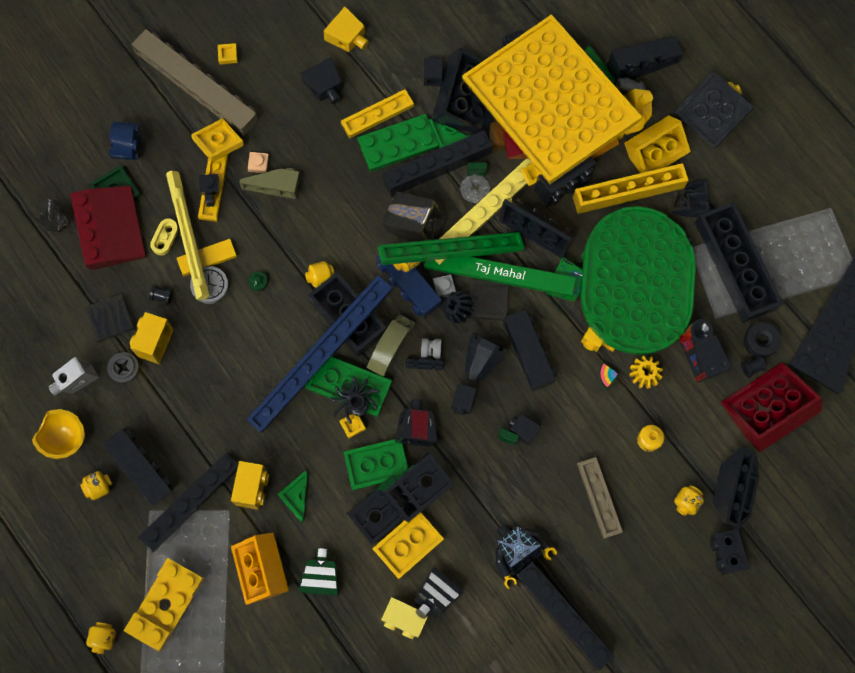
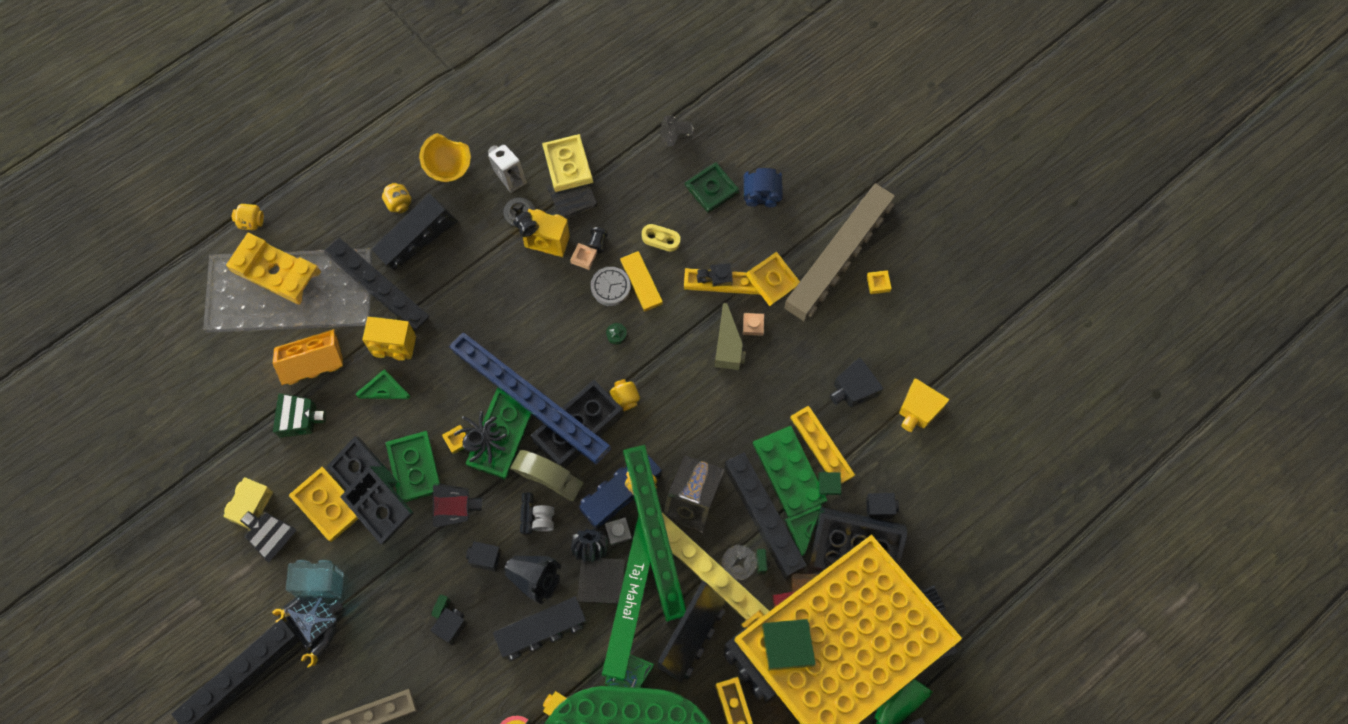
camera: 90 degrees right, 5 degrees down
dark red slope [70,186,146,270] -> none
light yellow piece [166,171,210,300] -> none
none -> clear light blue brick [286,560,344,598]
none -> black wheel [513,212,539,237]
none -> light yellow tile [542,134,593,192]
none -> light nougat plate [570,243,597,270]
none -> dark green tile [762,619,815,671]
none -> dark green tile [818,472,841,495]

